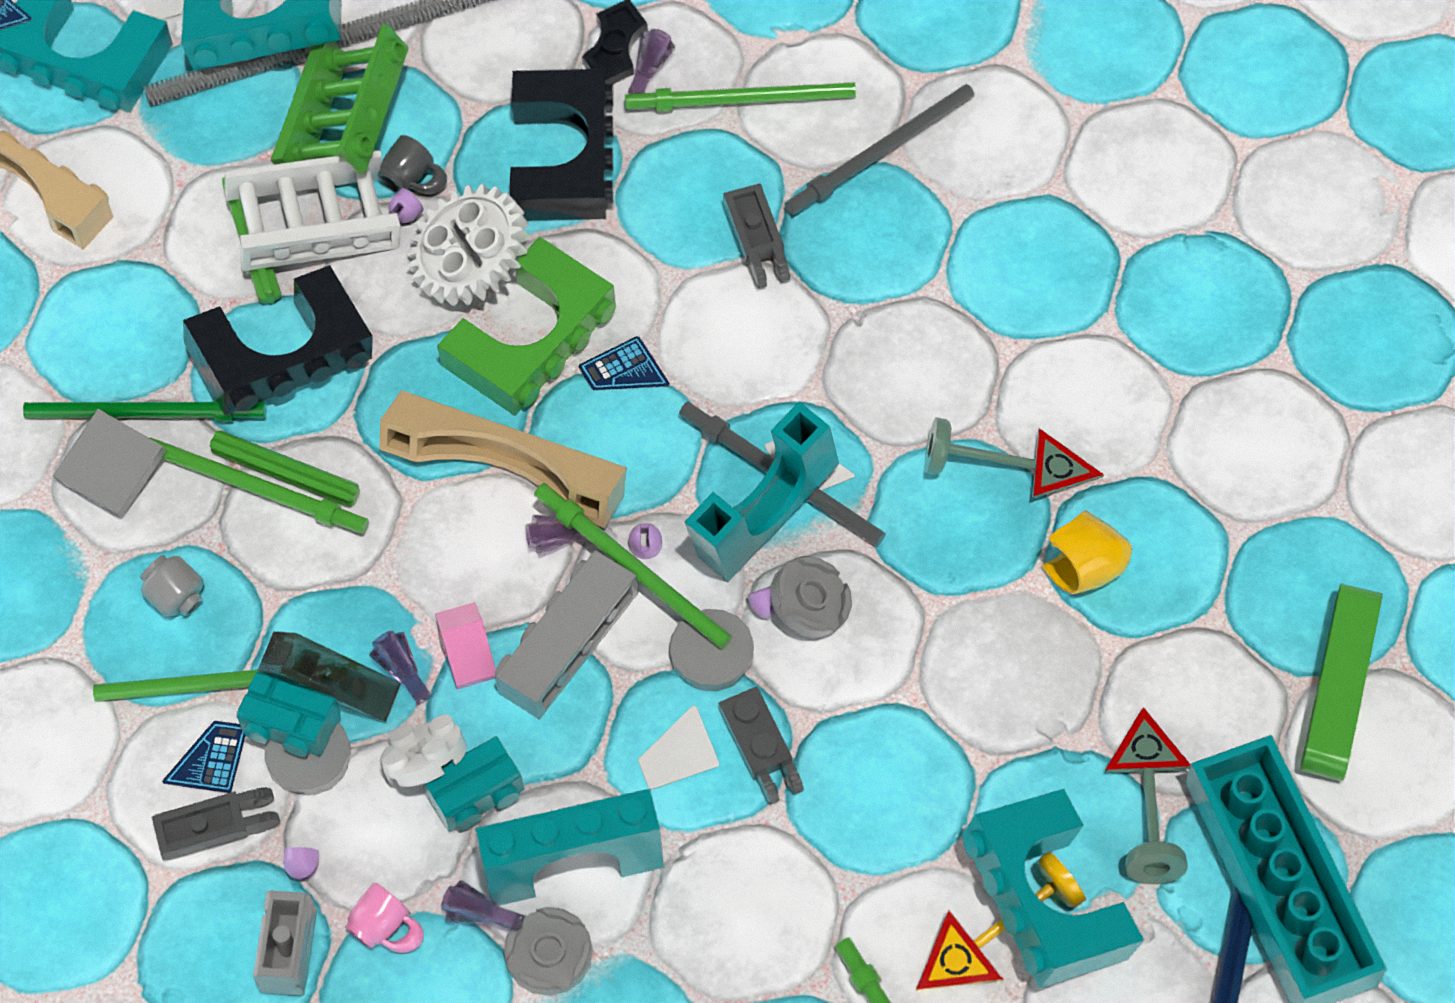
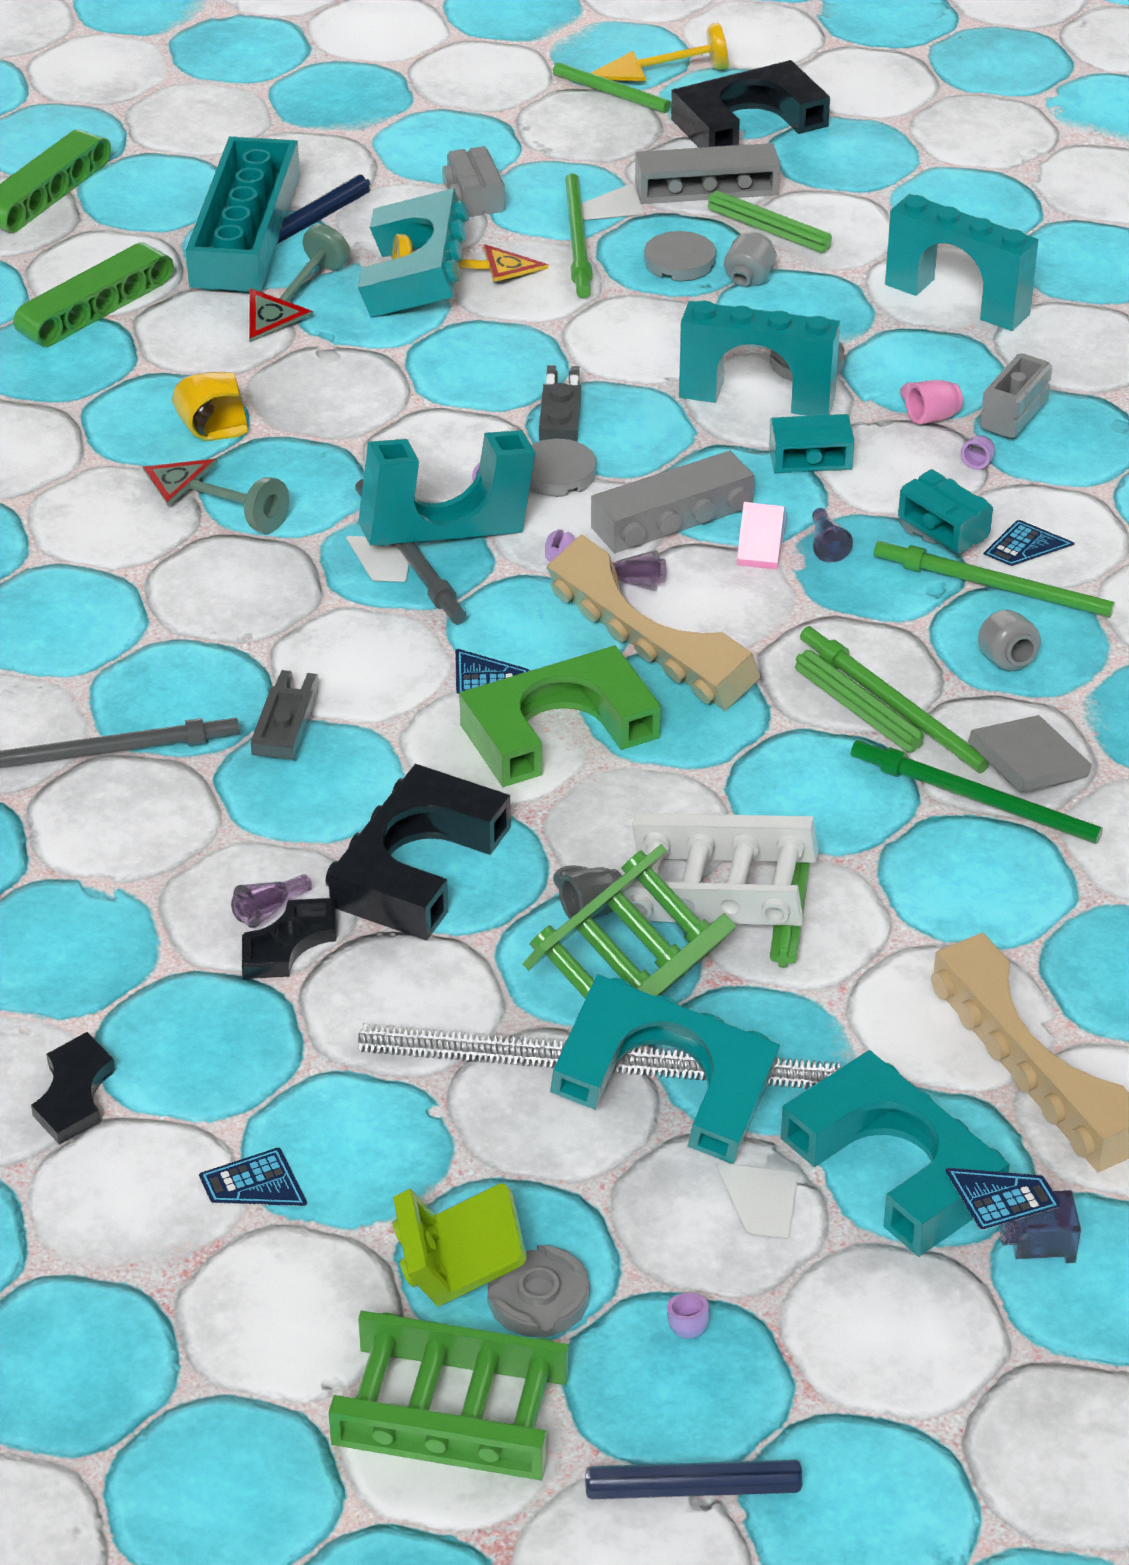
camera: 155 degrees left, 20 degrees down
dark grey hinge [152,787,280,861] -> none
black arch [183,265,373,416] -> none
clear smoke slope [257,631,401,722] -> none
white plate [380,715,467,787] -> none
lavender hinge [388,188,424,223] -> none
white gear [407,184,530,306] -> none
clear purple cone [441,880,524,932] -> none
bright green bar [534,483,732,649] -> none
bright green bar [625,82,856,112] -> none
white sticker [638,706,719,790] -> none
light grey tile [770,556,852,638] -> none

